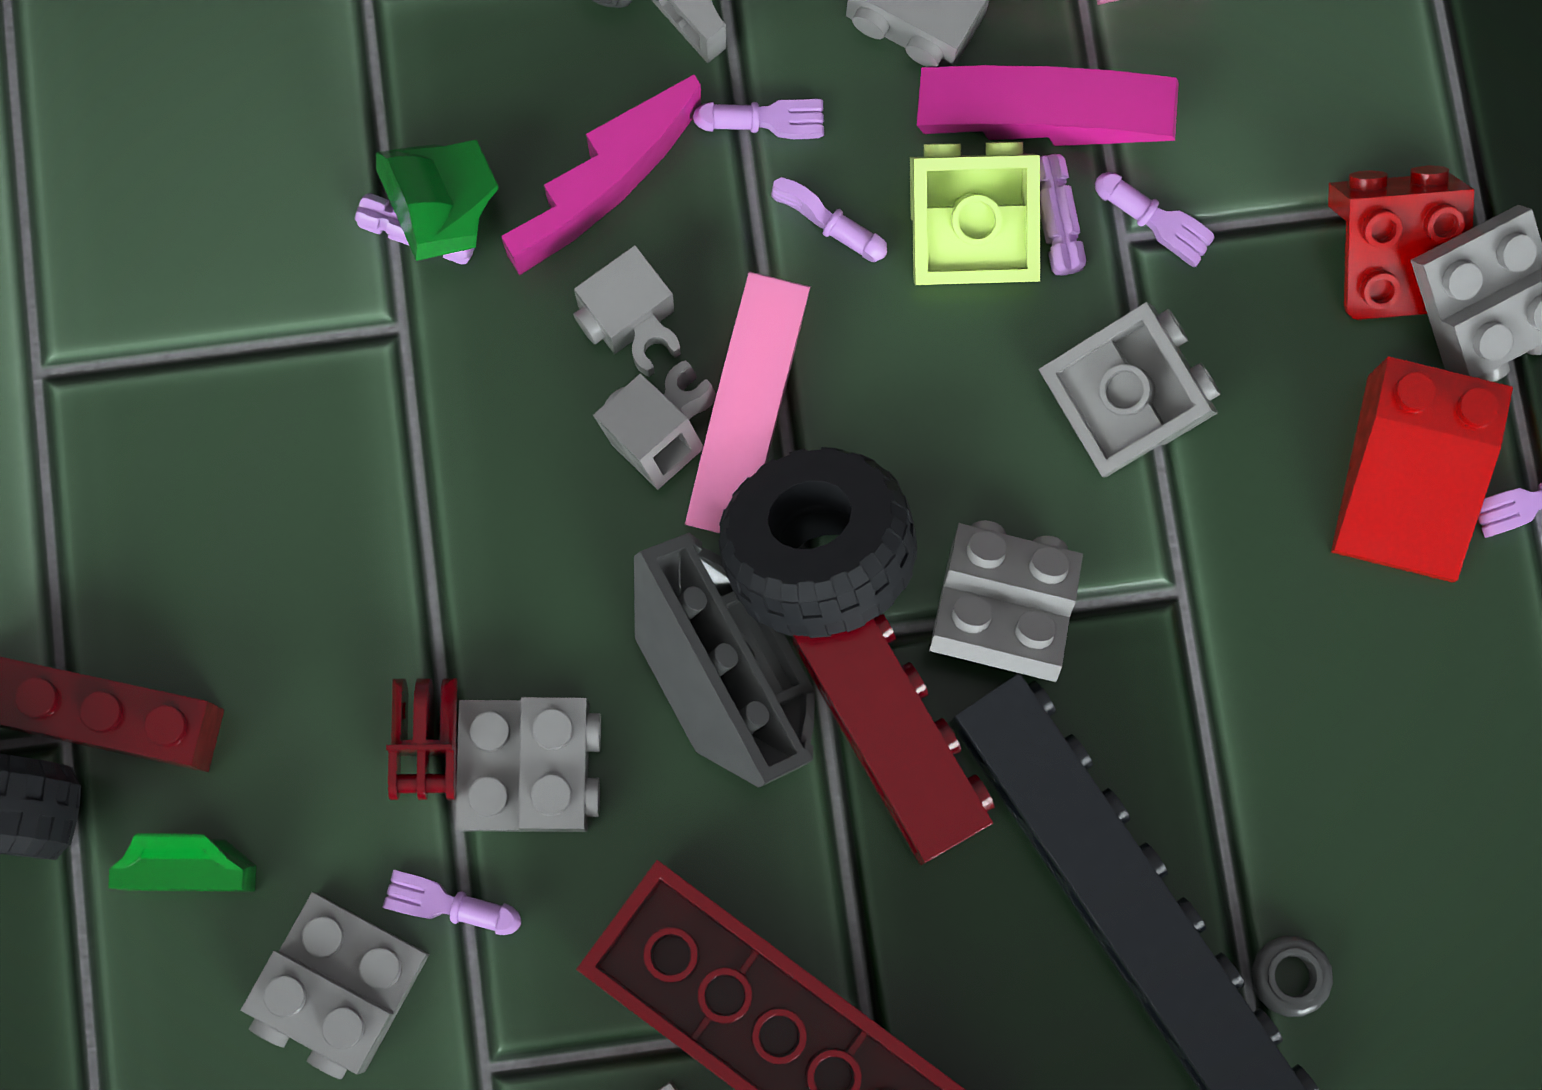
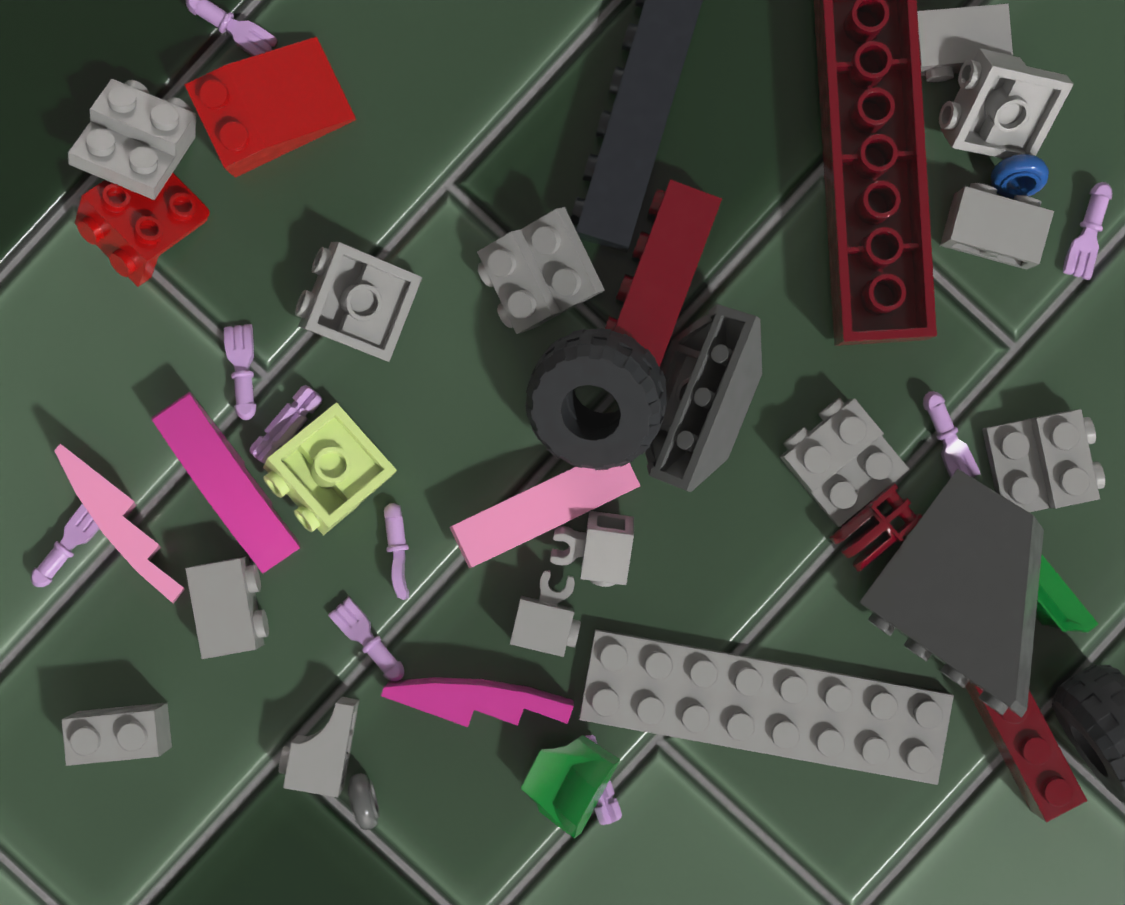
camera: 125 degrees left, 10 degrees up
none -> light grey plate [579,629,954,785]
none -> dark grey slope [860,469,1044,718]

